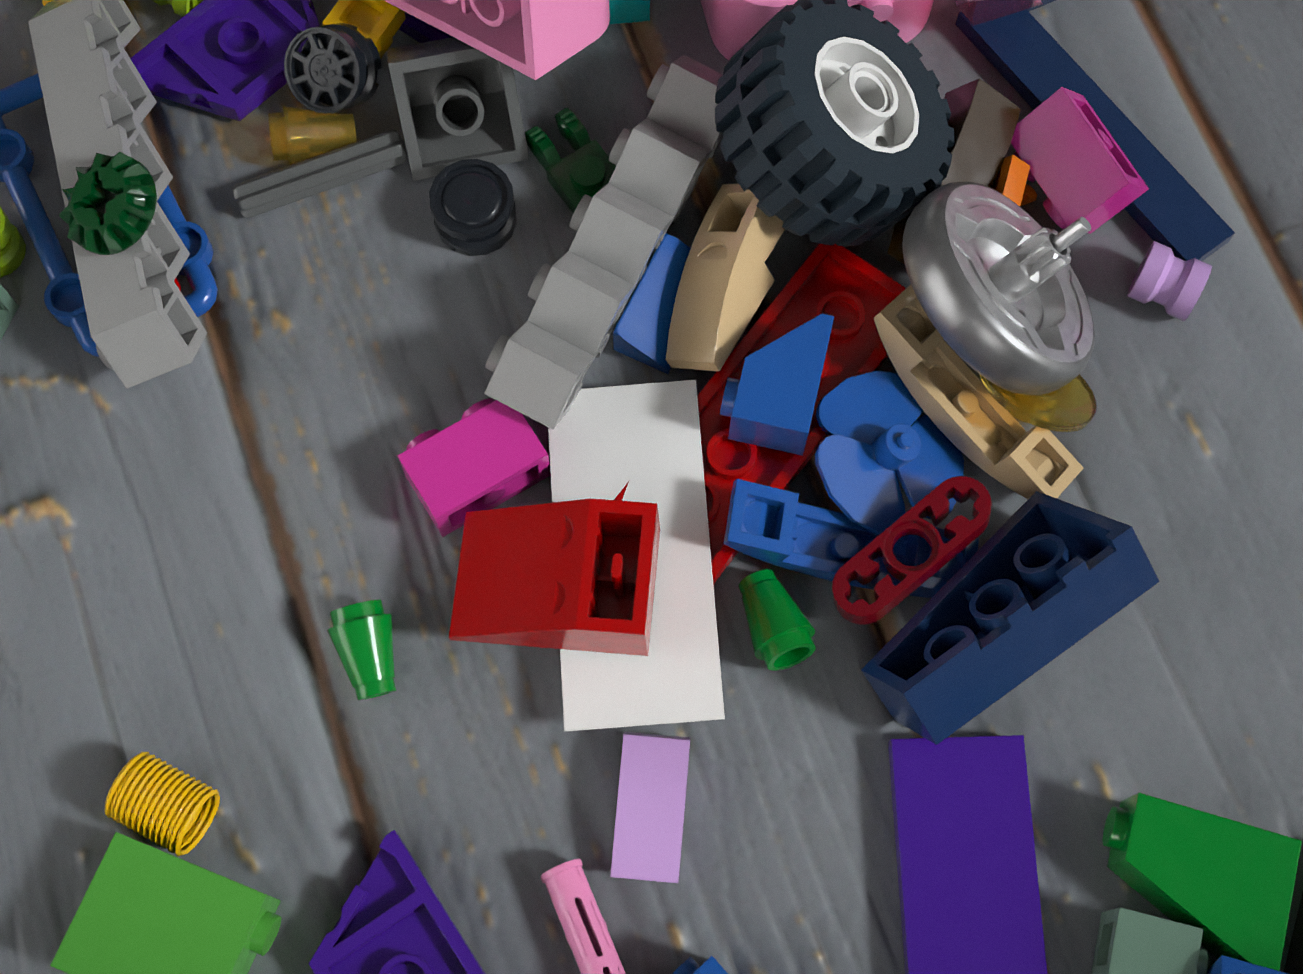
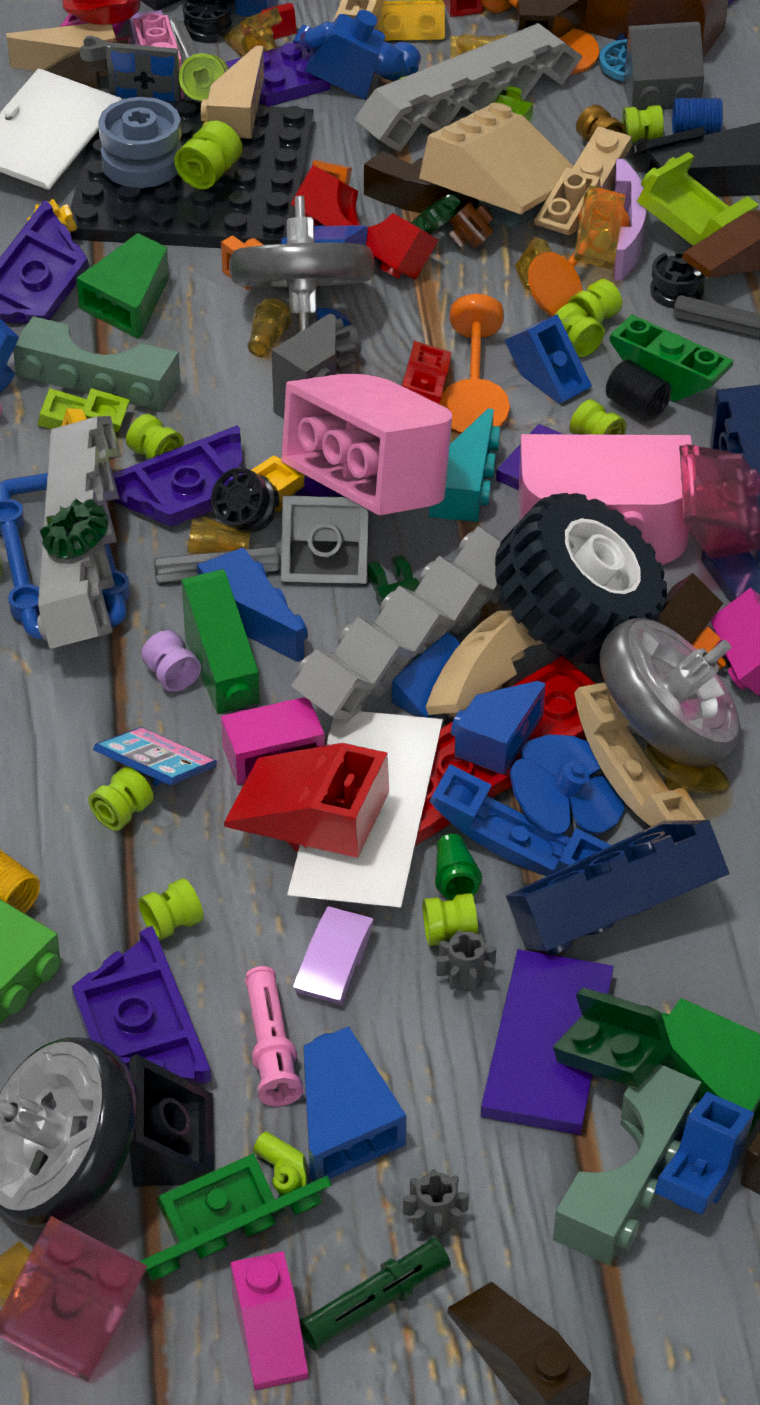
camera: 15 degrees right, 25 degrees down
green cone [327,600,396,701] -> none
black wheel [429,159,517,256] -> none
dark red beam [832,476,992,625] -> none
none -> lime wheel [88,766,154,831]
none -> piece [93,727,217,786]
none -> lime wheel [138,878,204,941]
none -> lavender wheel [141,630,201,692]
none -> green slope [181,569,260,714]
none -> blue slope [197,547,308,662]
none -> lime wheel [422,893,478,947]
none -> dark grey gear [436,931,496,992]
none -> dark green bracket [553,987,673,1089]

